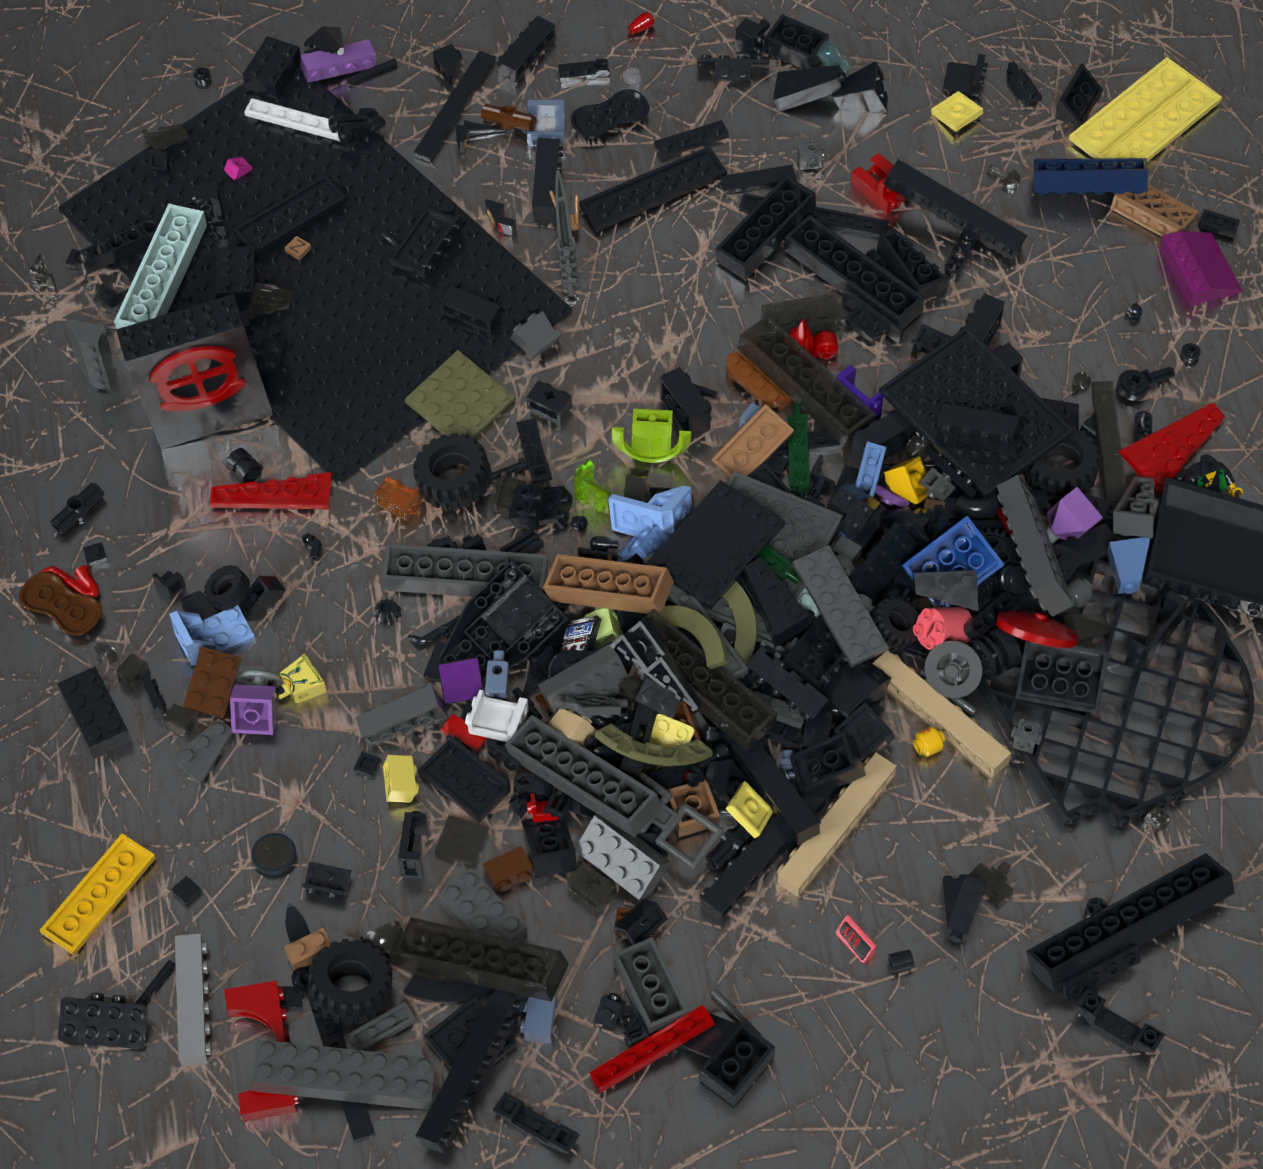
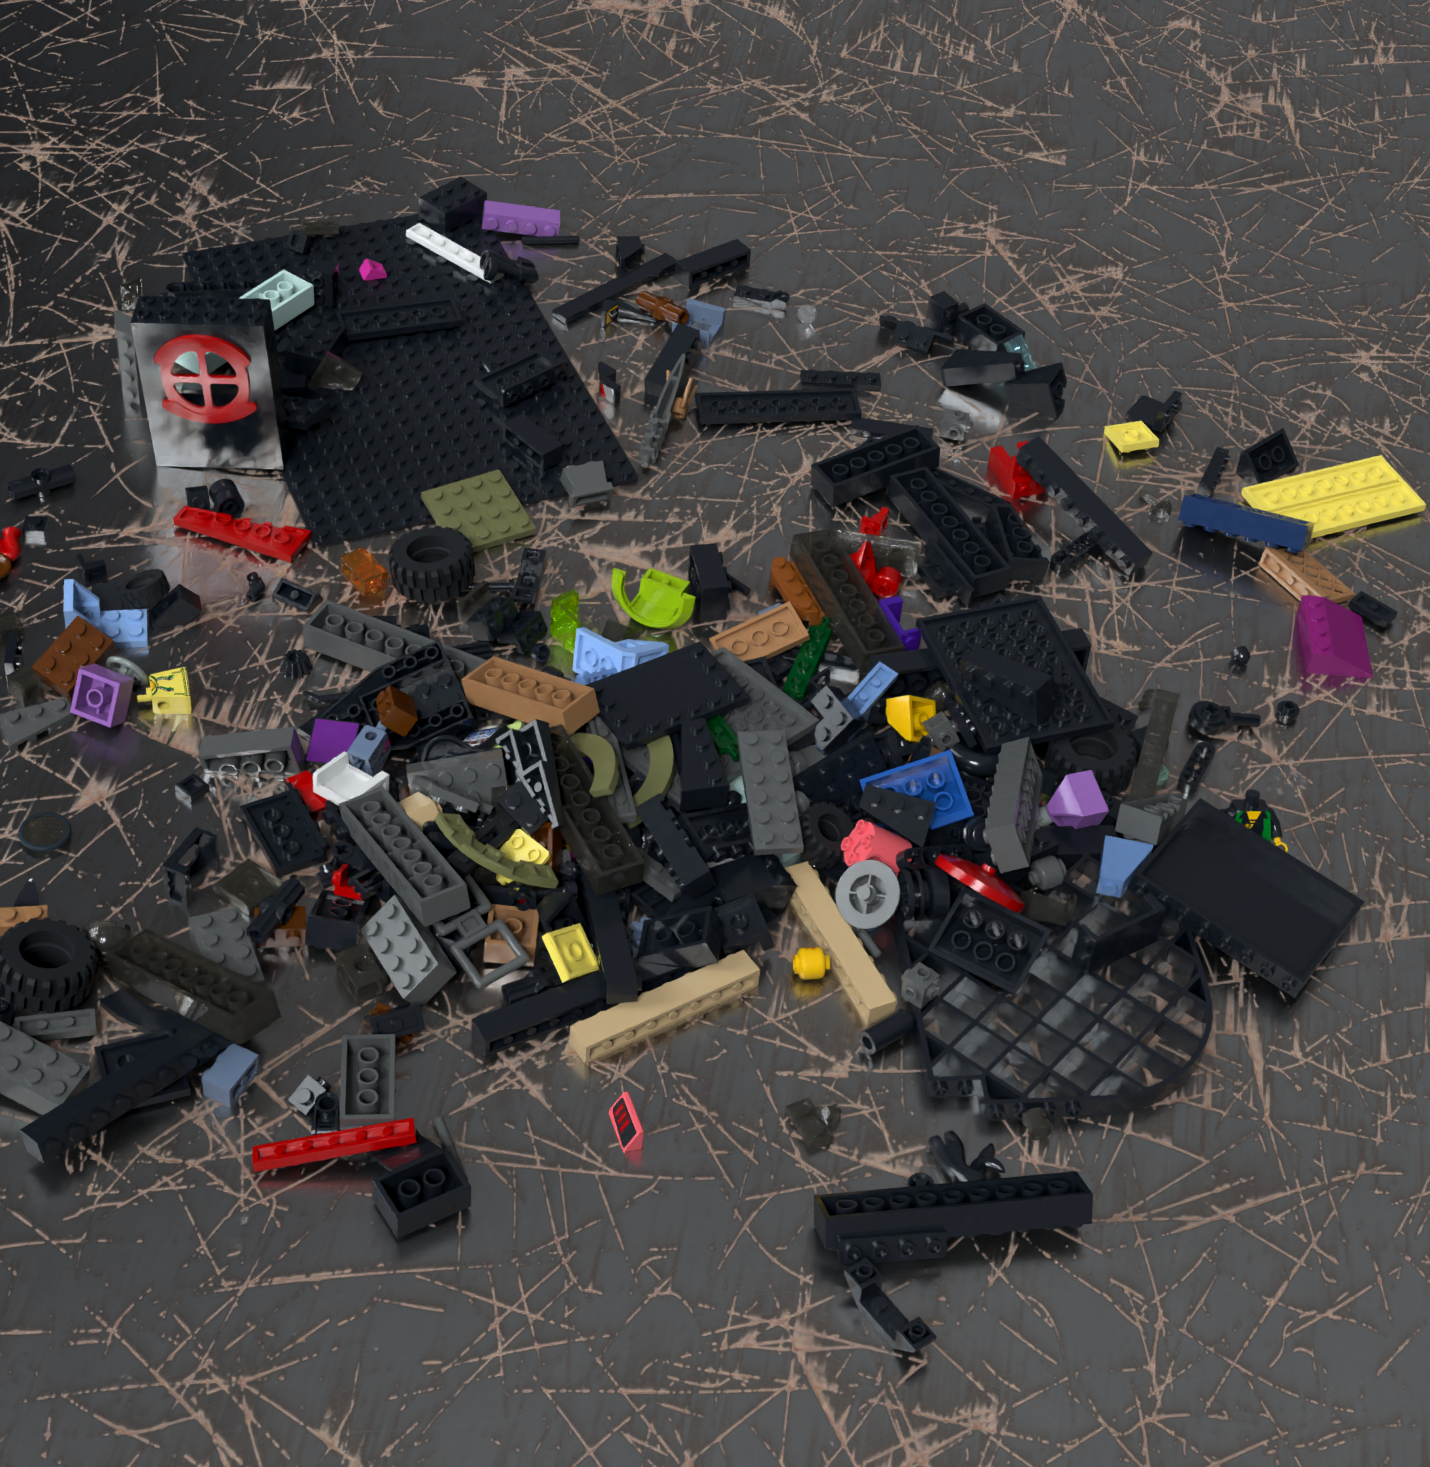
camera: 15 degrees right, 15 degrees down
black plate [193,67,211,84] -> none
medium nougat tile [285,236,311,260] -> none
black bracket [301,862,352,899] -> none
black wedge [304,26,344,55] -> none
light yellow brick [383,755,419,803] -> none
black slope [493,1092,580,1154] -> none
black brick [526,380,572,424] -> none
black plate [571,89,649,139] -> none
red cone [627,11,655,35] -> none
medium lavender plate [875,484,909,508] -> none
black gear [888,949,914,973] -> none
black slope [941,874,987,944] -> none
black brick [959,293,1005,347] -> none
black hinge [1007,61,1042,106] -> none
red wing [1118,403,1225,495] -> none
none -> black bracket [185,485,211,511]
none -> black piece [246,878,305,944]
none -> black slope [271,577,323,614]
none -> reddish brown brick [376,685,418,737]
none -> red bracket [859,507,890,540]
none -> black brick [859,1009,915,1054]
none -> black piece [928,1130,1005,1182]
none -> black piece [1198,447,1230,496]

